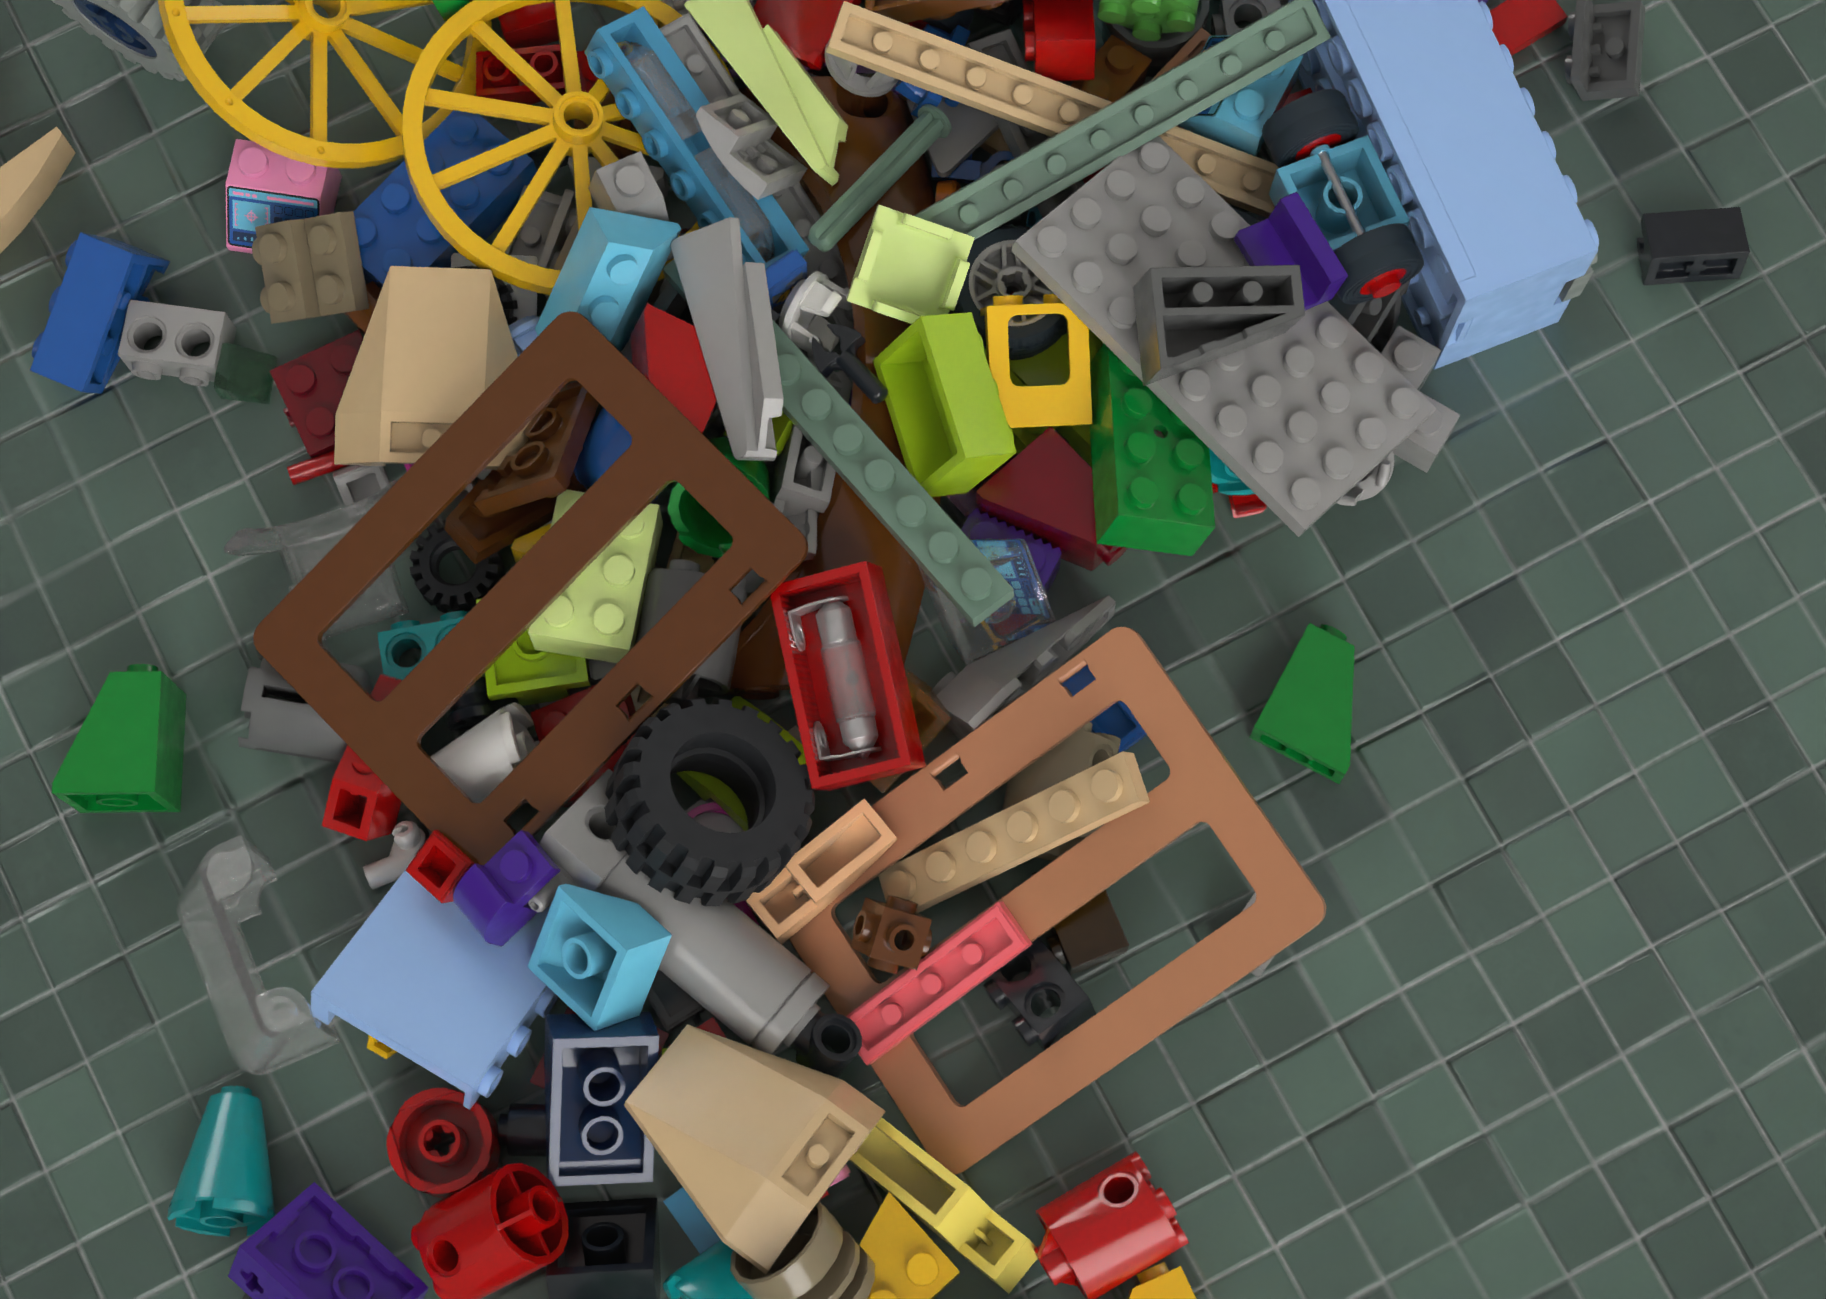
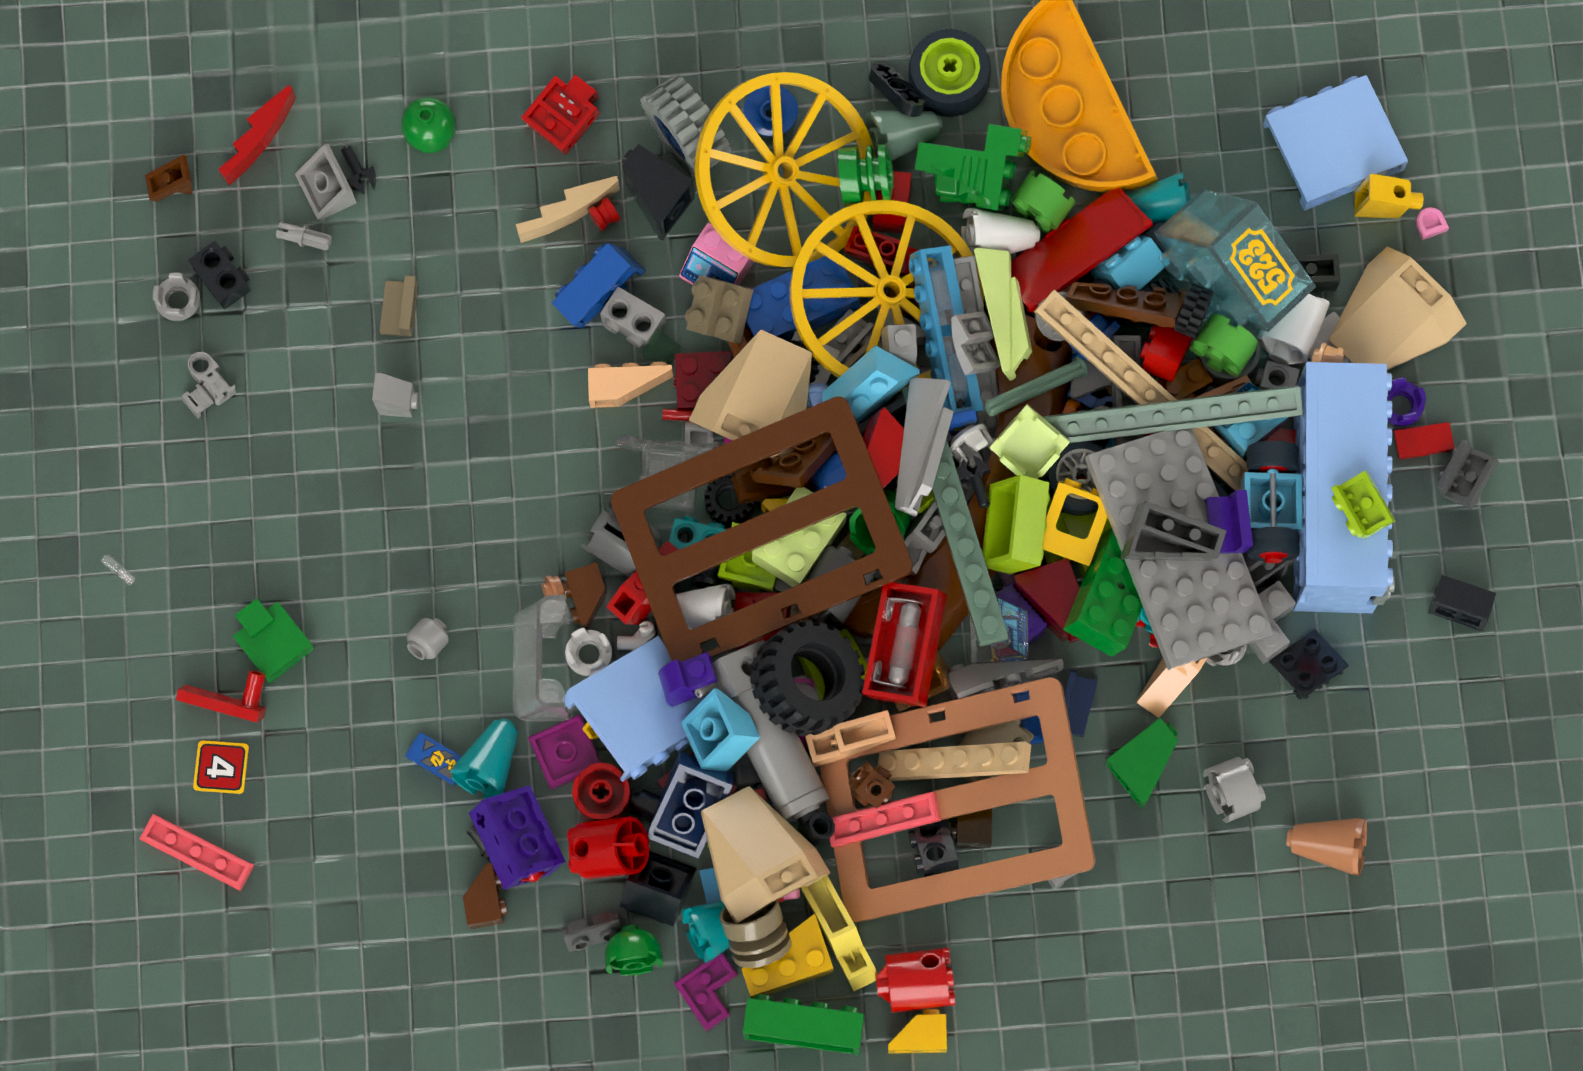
camera: 25 degrees right, 0 degrees up
green slope [52,664,187,813] -> none
red slope [405,829,474,903] -> none
none -> tile [405,732,462,786]
none -> light grey head [407,618,449,660]
none -> magenta tile [528,714,601,790]
none -> nougat plate [541,575,564,603]
none -> reddish brown slope [562,562,607,630]
none -> white piece [565,628,612,676]
none -> red wheel [587,197,621,232]
none -> light nougat slope [588,362,673,408]
none -> black slope [622,144,695,241]
none -> dark blue panel [1064,670,1097,737]
none -> light nougat slope [1135,657,1208,718]
none -> light grey brick [1203,757,1266,823]
none -> black hinge [1269,629,1349,700]
none -> nougat cone [1286,818,1367,876]
none -> lime bracket [1331,471,1396,539]

